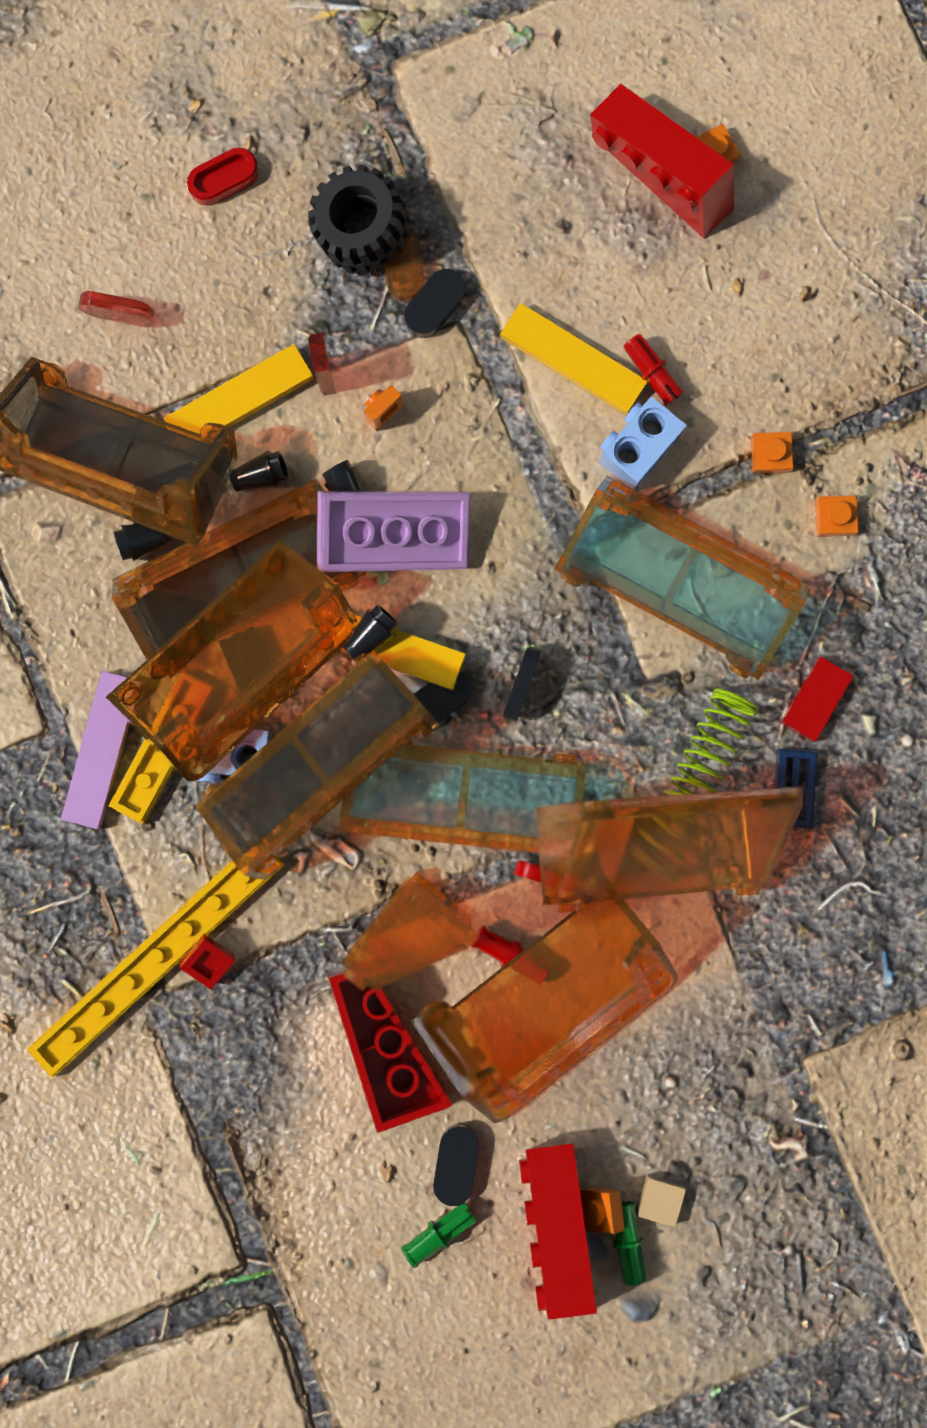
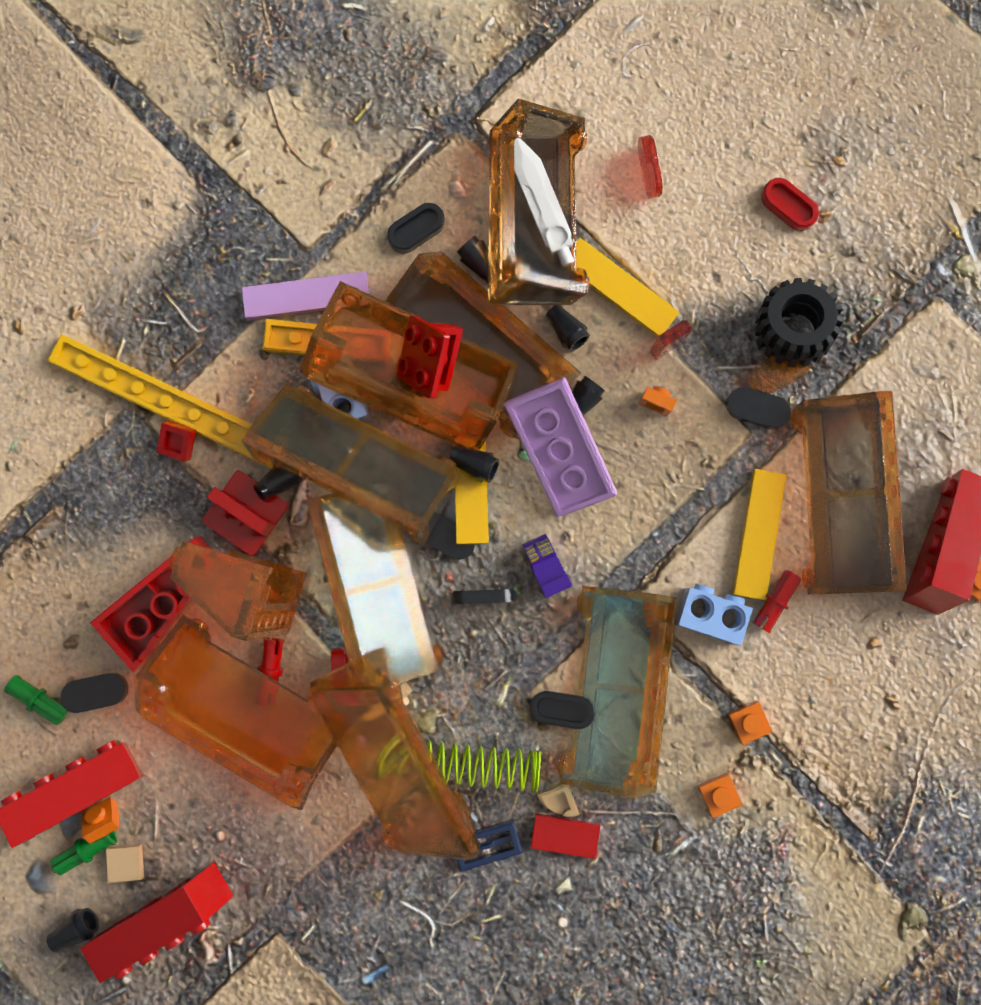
camera: 70 degrees right, 0 degrees up
none -> black cone [46,908,99,952]
none -> red wedge [80,862,234,983]
none -> red bracket [202,470,289,556]
none -> black cone [253,458,303,501]
none -> black tile [387,203,445,254]
none -> red bracket [397,315,463,399]
none -> white piece [514,138,574,267]
none -> dark purple leg [522,534,573,599]
none -> black tile [530,691,596,729]
none -> tan tile [537,782,580,817]
none -> windscreen [792,391,907,594]

